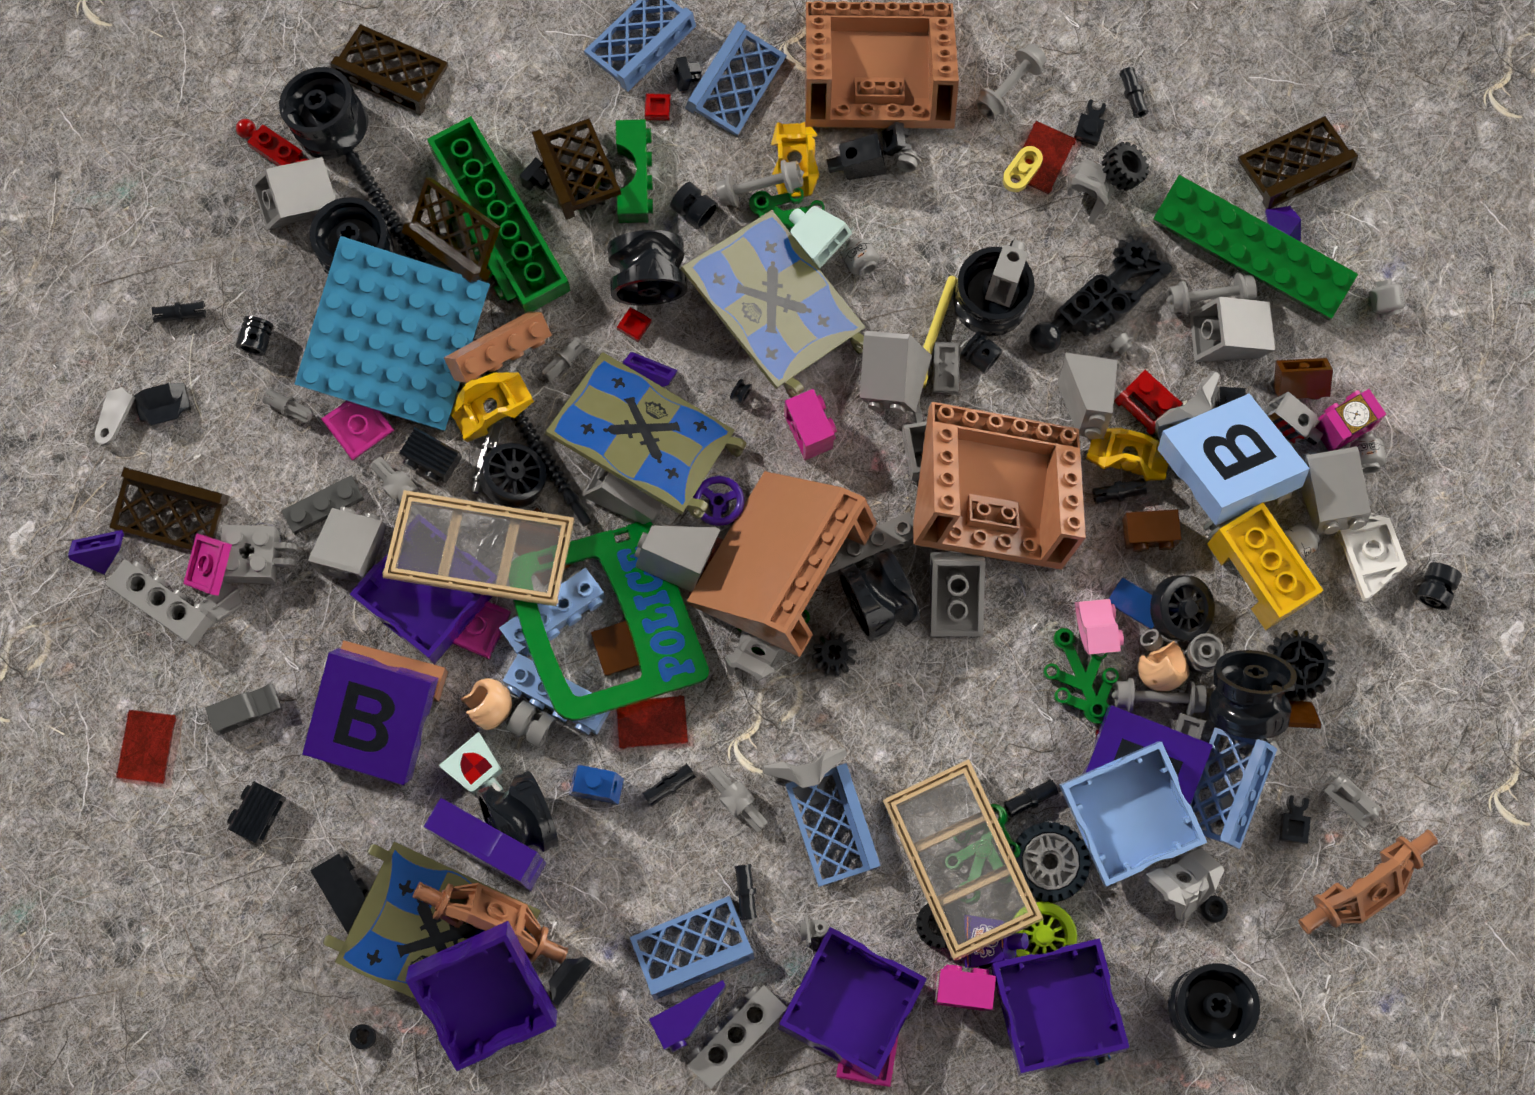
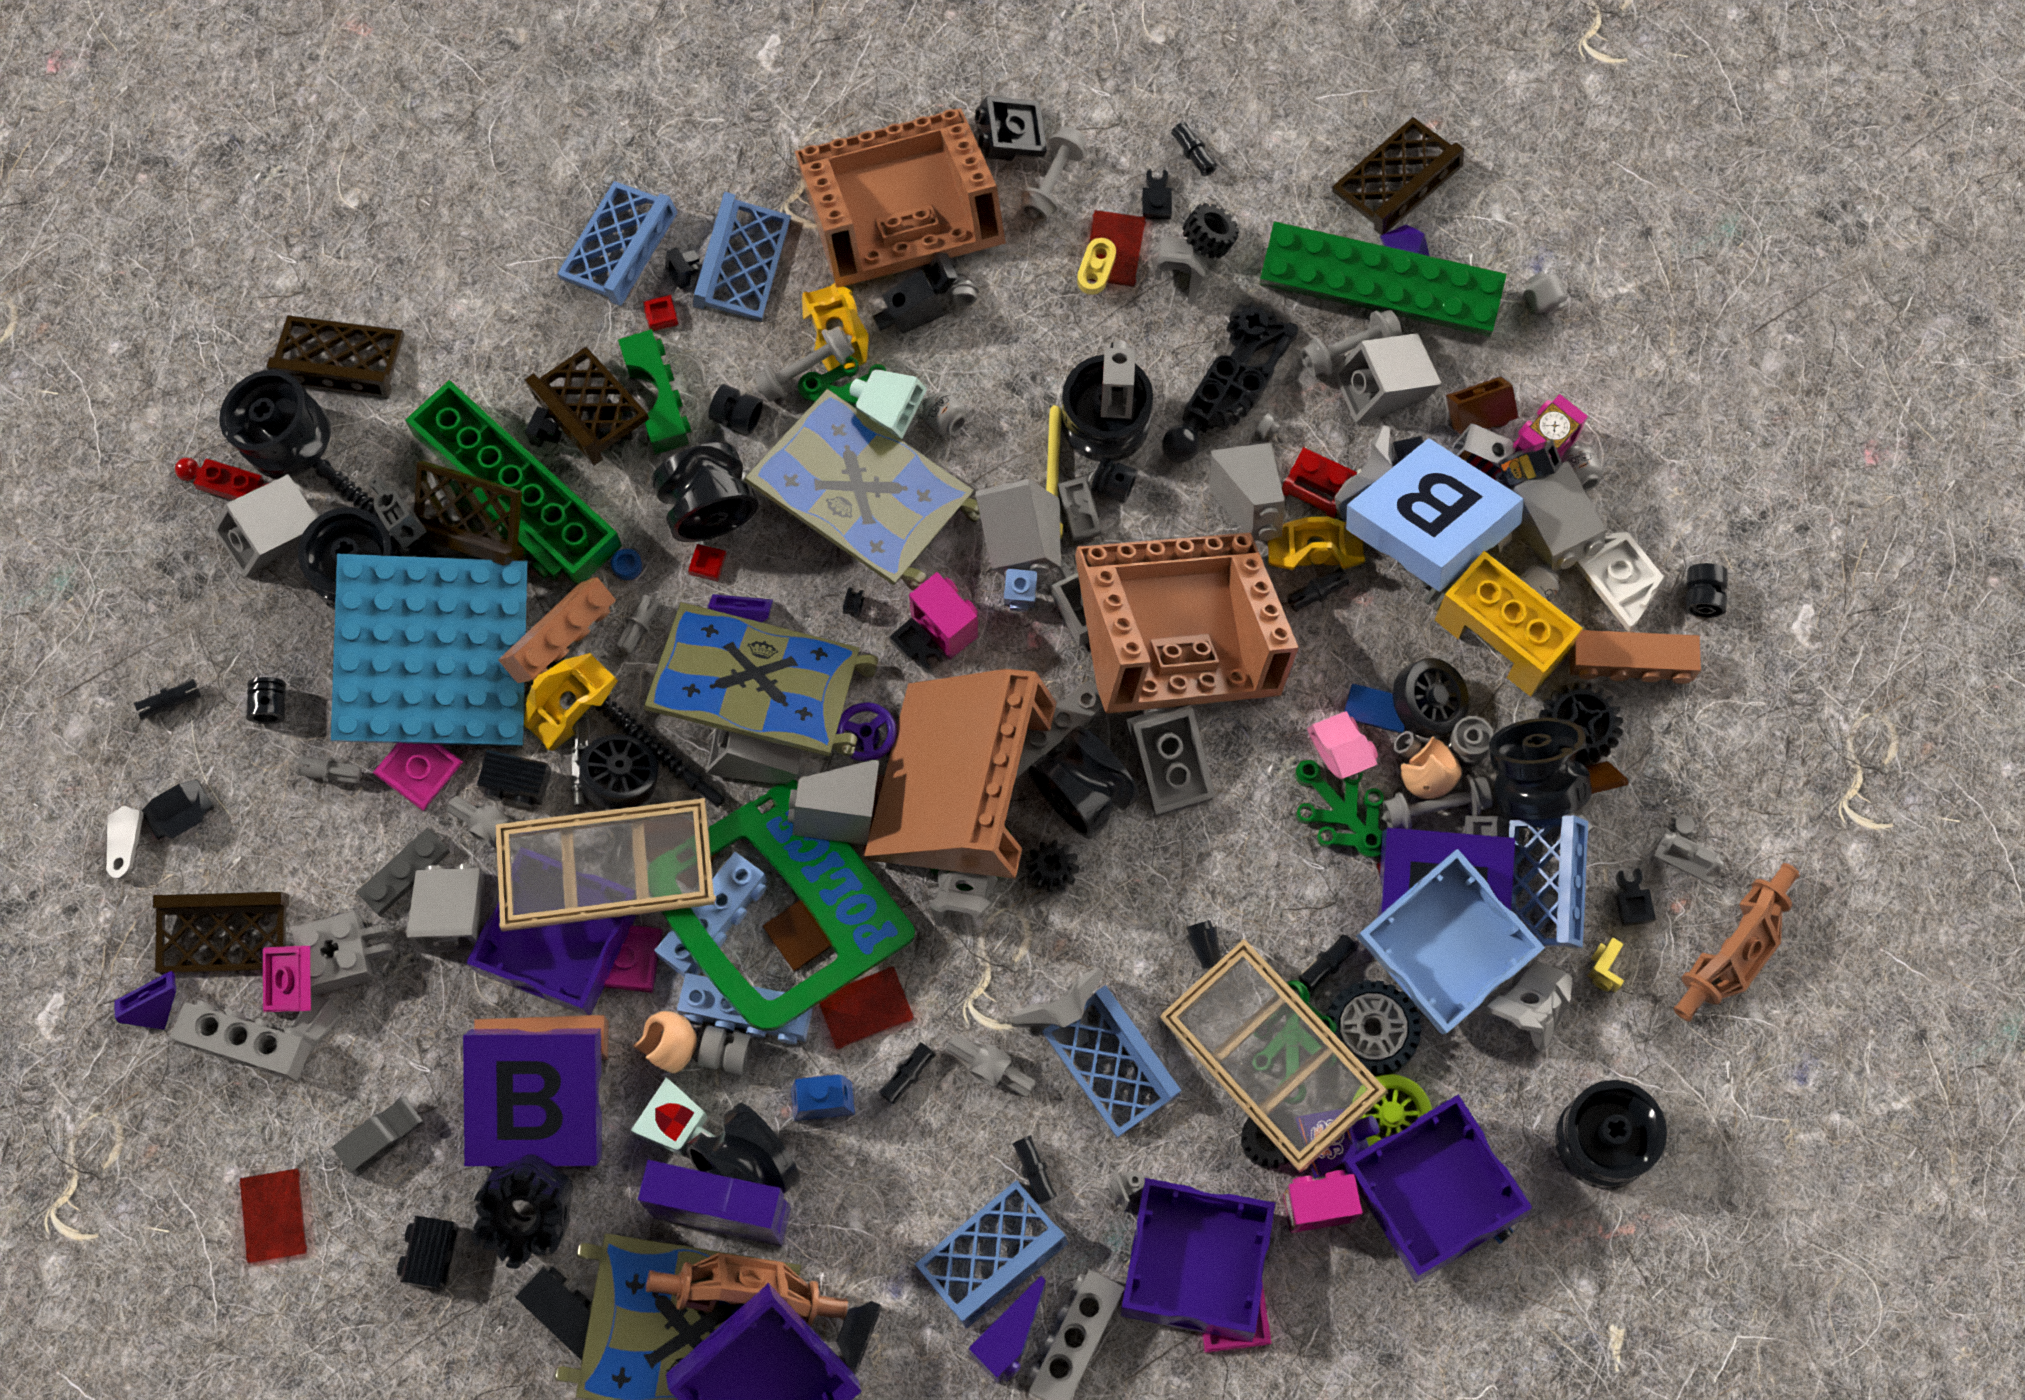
camera: 15 degrees left, 5 degrees down
reddish brown brick [1122,509,1182,552] -> none
black plate [1200,895,1228,923] -> none
none -> dark grey piece [369,476,427,548]
none -> black piece [471,1154,573,1269]
none -> blue tile [611,549,642,581]
none -> black plate [889,618,943,673]
none -> black plate [975,96,1047,161]
none -> light blue bracket [1004,569,1037,612]
none -> black cone [1186,920,1220,969]
none -> black leg [1498,439,1563,486]
none -> nougat brick [1570,630,1701,684]
none -> light yellow bracket [1587,937,1624,992]
none -> light grey piece [1671,814,1696,837]

